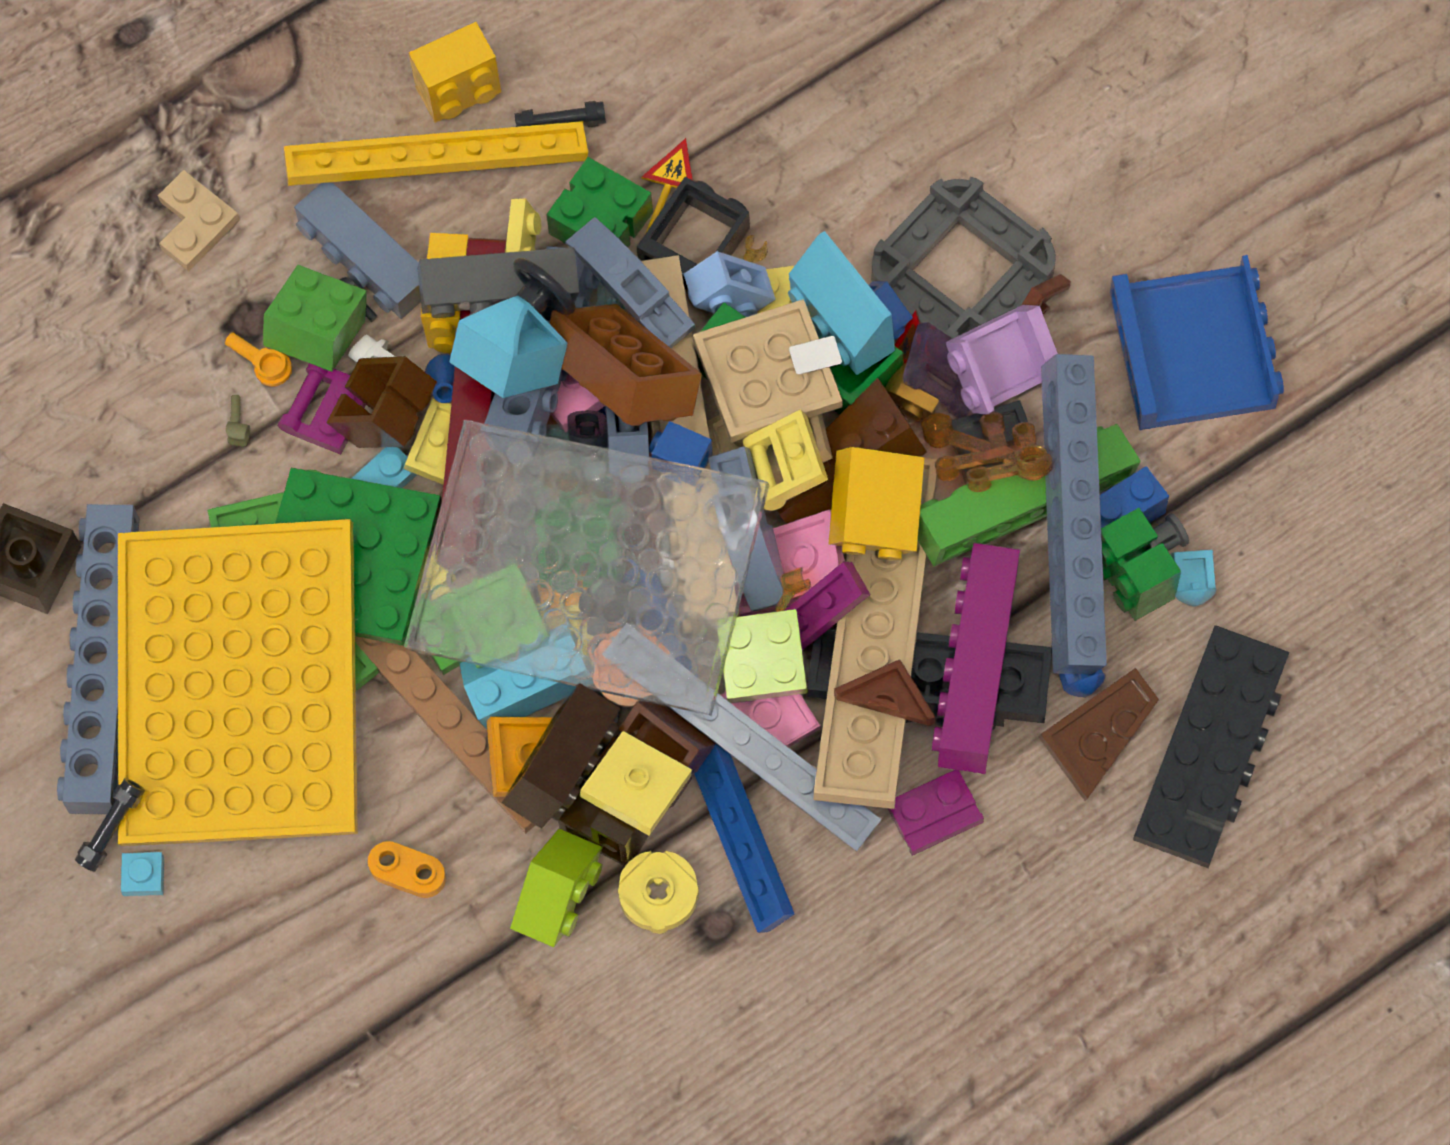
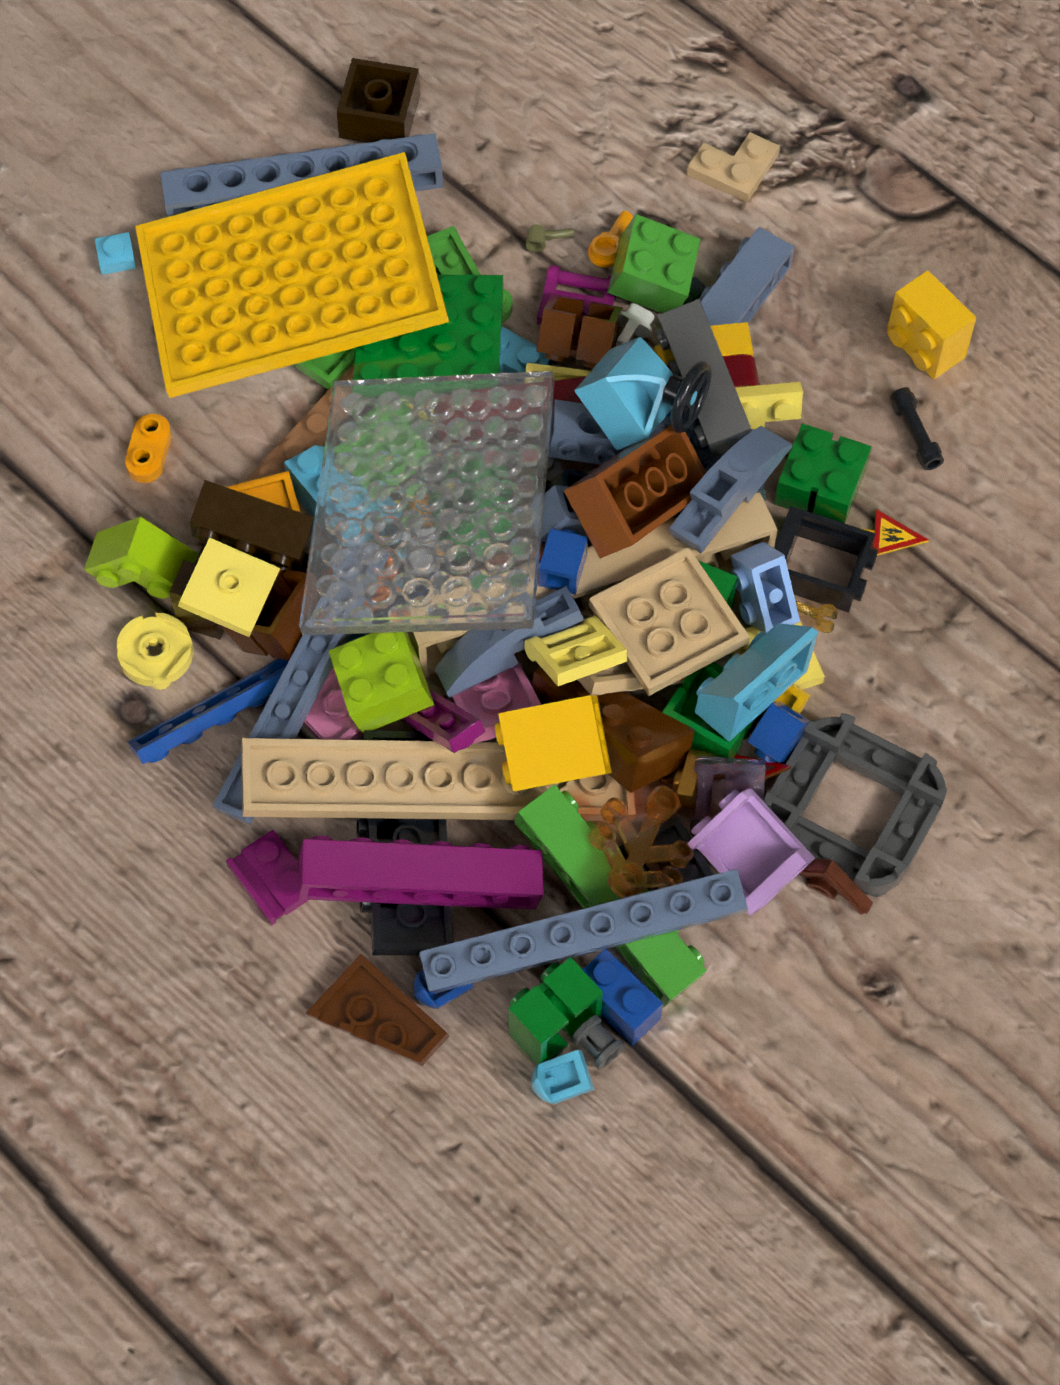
camera: 75 degrees right, 5 degrees down
black bar [75,778,145,872] -> none
yellow plate [284,121,588,186] -> none
clear yellow hand [775,567,811,612] -> none
white sticker [789,336,842,374] -> none
copper tile [834,659,935,726] -> none
blue panel [1110,255,1284,430] -> none
black plate [1133,625,1289,869] -> none

